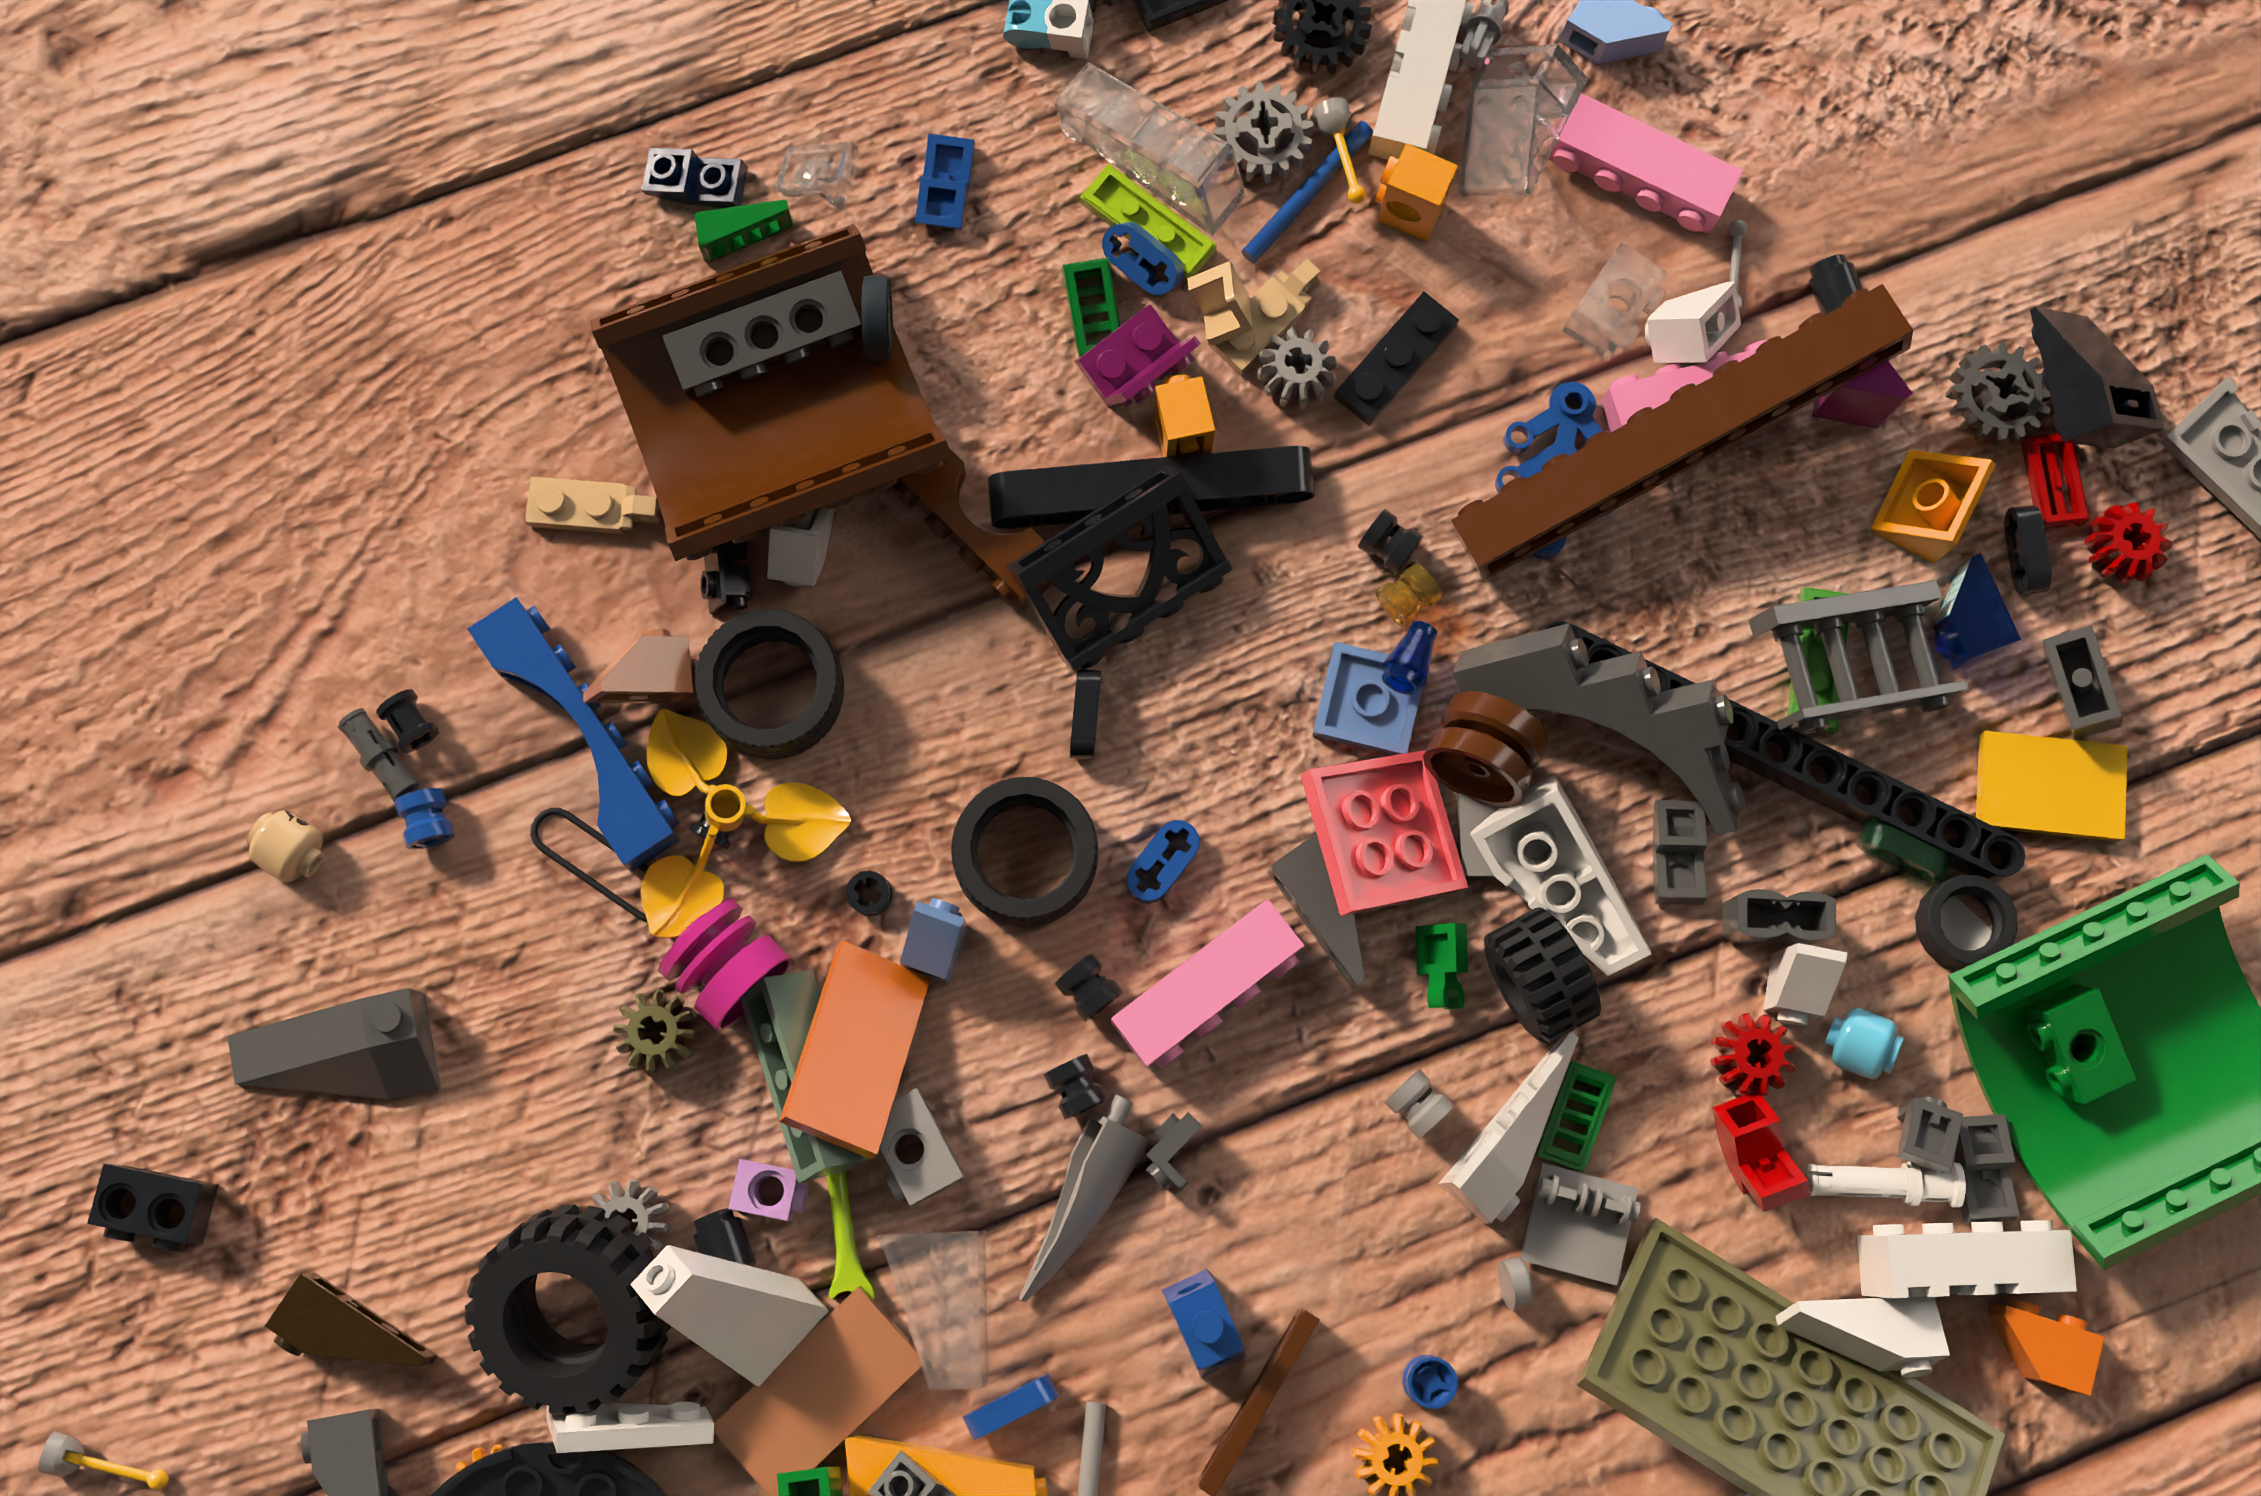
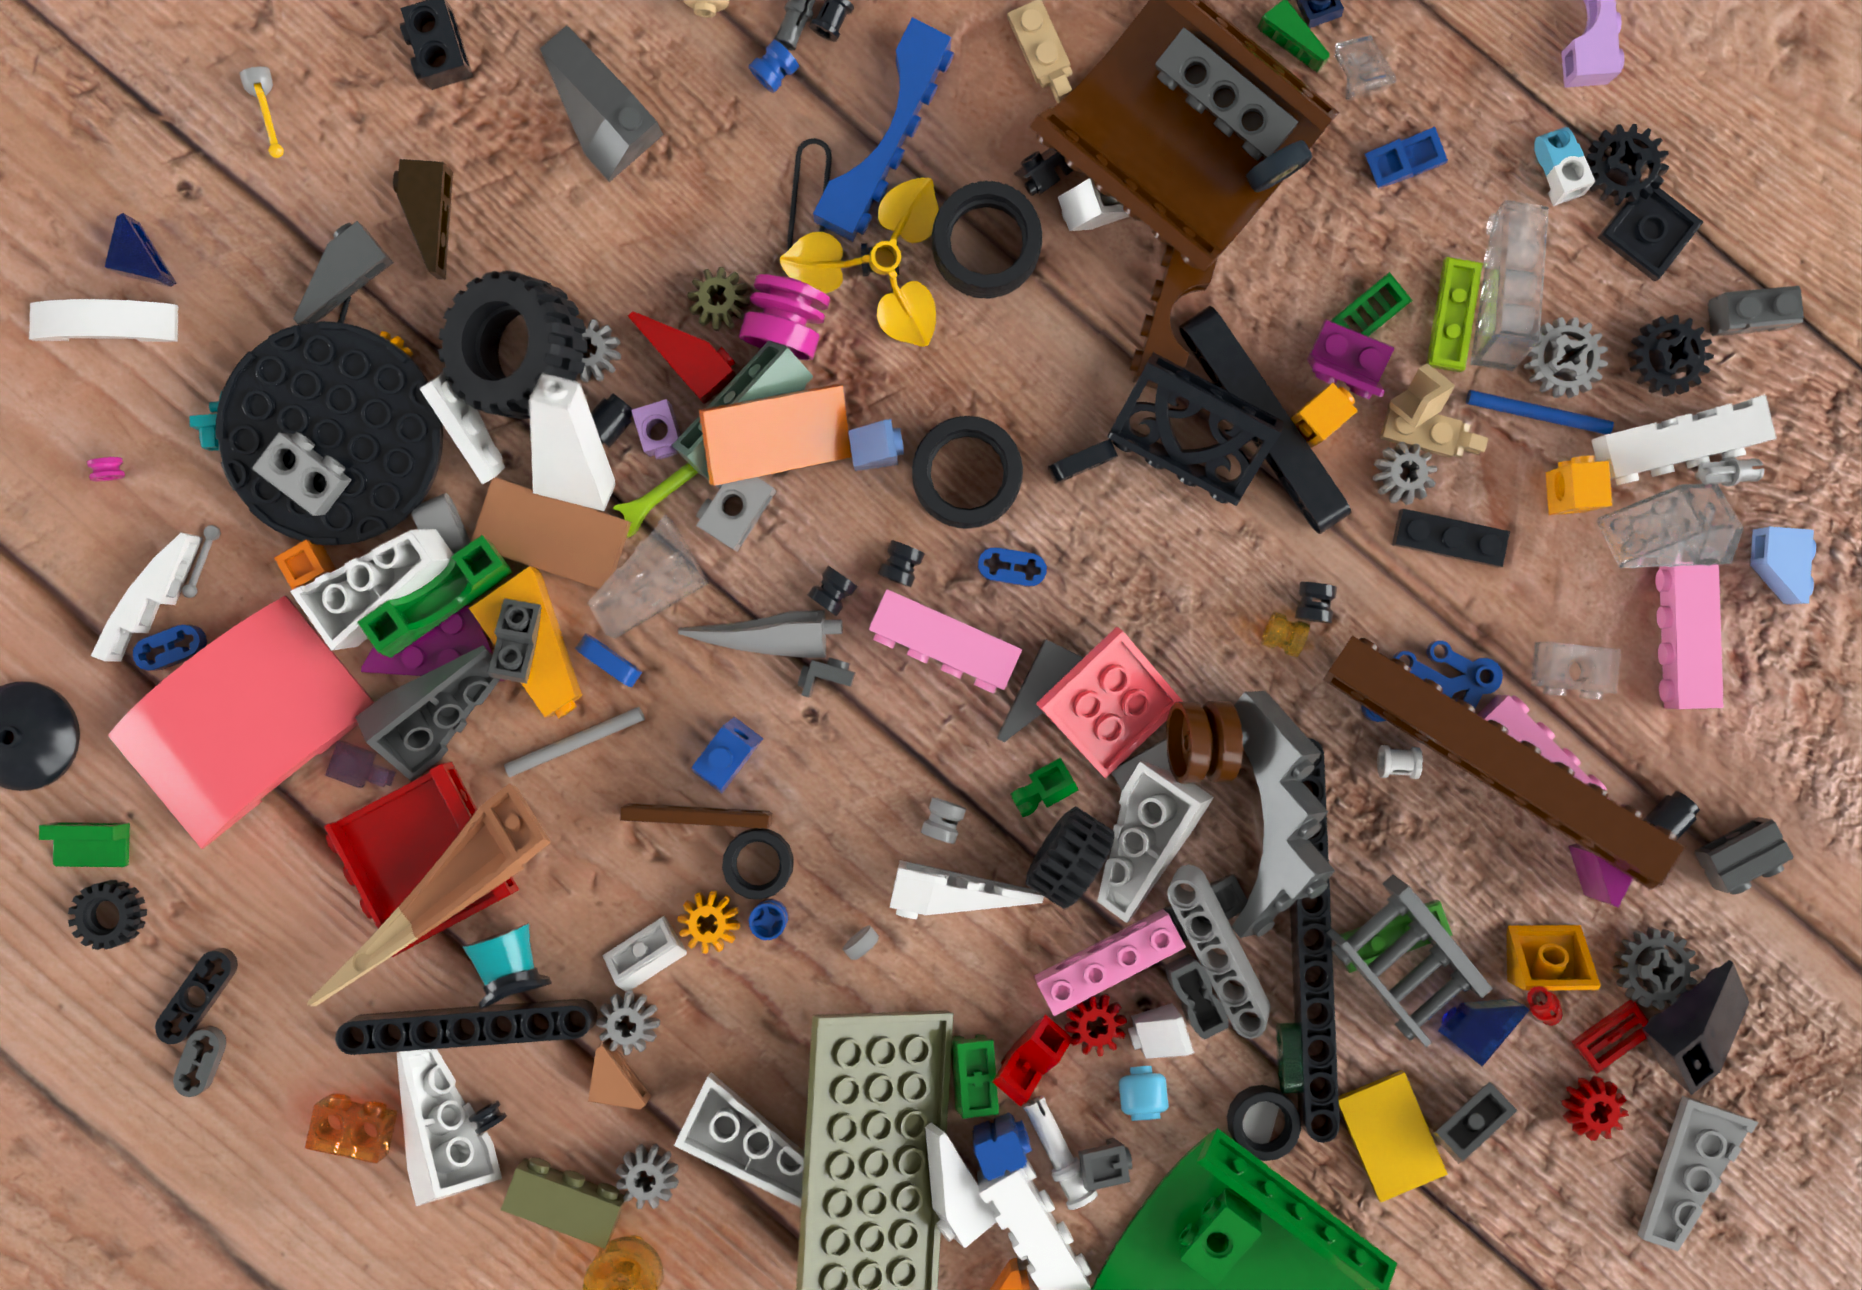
camera: 65 degrees right, 10 degrees up
nougat slope [583,629,693,704] -> none
black bush [846,870,893,916] -> none
blue beam [1102,222,1184,295] -> none
hinge [1312,97,1366,204] -> none
medium blue tile [1312,642,1428,755] -> none
clear blue cone [1382,621,1438,695] -> none
light grey hinge [1520,1163,1640,1286] -> none
green slope [1535,1061,1617,1172] -> none
white slope [1645,282,1741,363] -> none
light grey hinge [1729,220,1748,309] -> none
dark grey slope [1955,1114,2020,1224] -> none
black beam [2004,505,2052,595] -> none
none -> red slope [628,311,736,405]
none -> black tyre [722,828,794,900]
none -> green hinge [951,1034,999,1119]
none -> blue brick [972,1113,1032,1181]
none -> bright pink brick [1034,909,1186,1016]
none -> light grey beam [1167,865,1271,1039]
none -> white bush [1377,745,1423,779]
none -> red pin [1527,986,1563,1026]
none -> dark grey brick [1694,817,1794,895]

